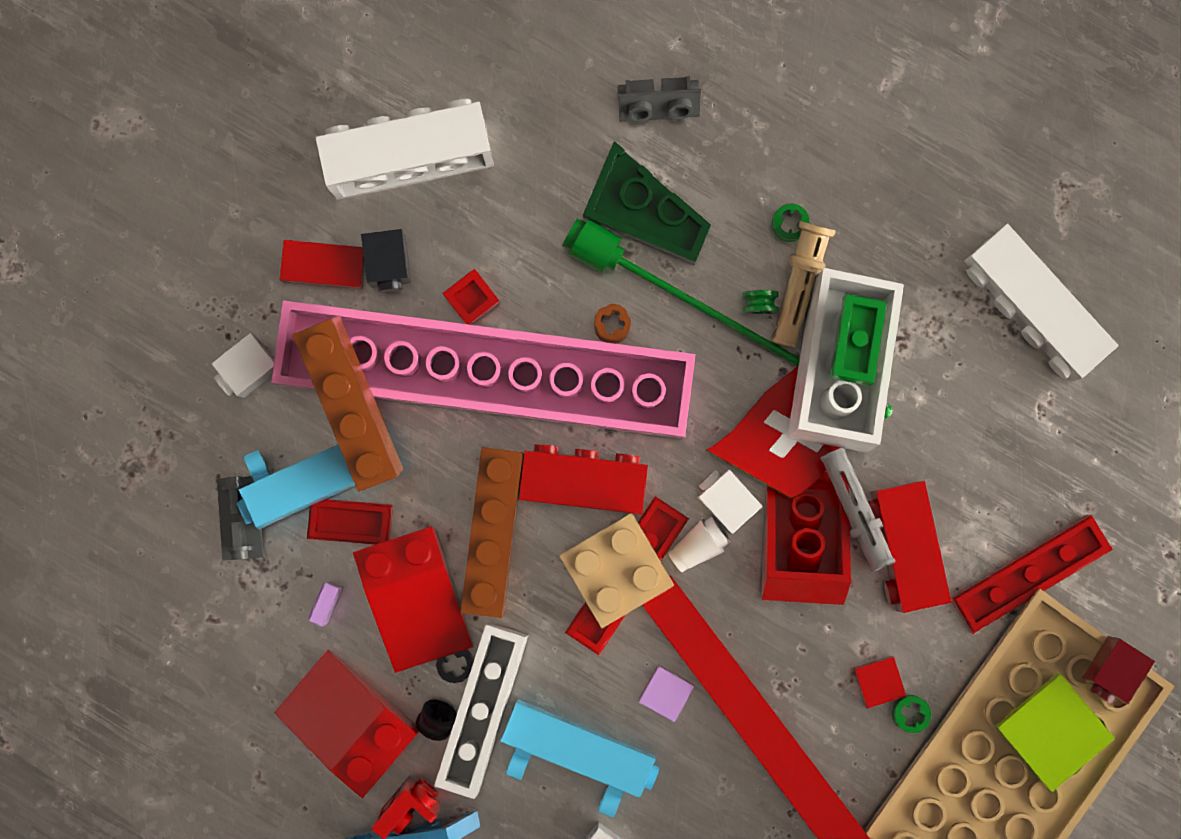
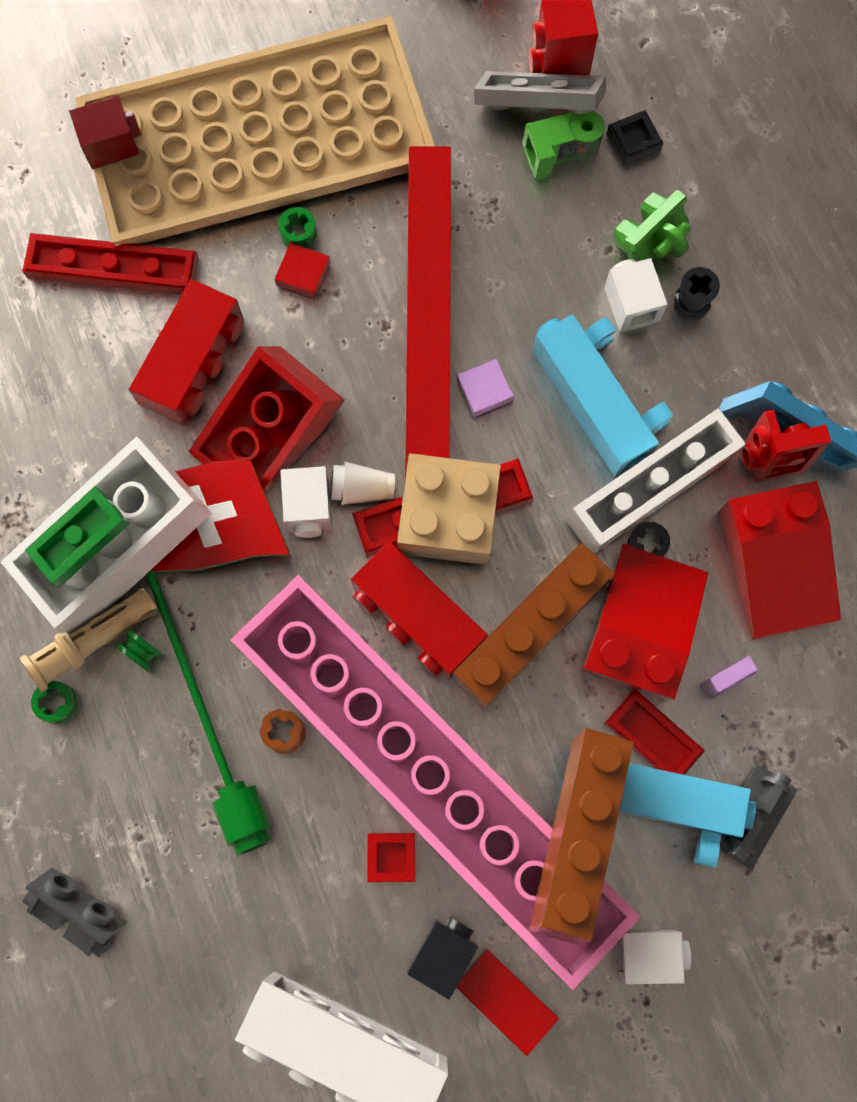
camera: 140 degrees left, 10 degrees down
black bush [415,699,457,741] -> none
dark green wing [583,141,711,264] -> none
light grey pin [820,448,896,572] -> none
lime tile [995,673,1115,792] -> none

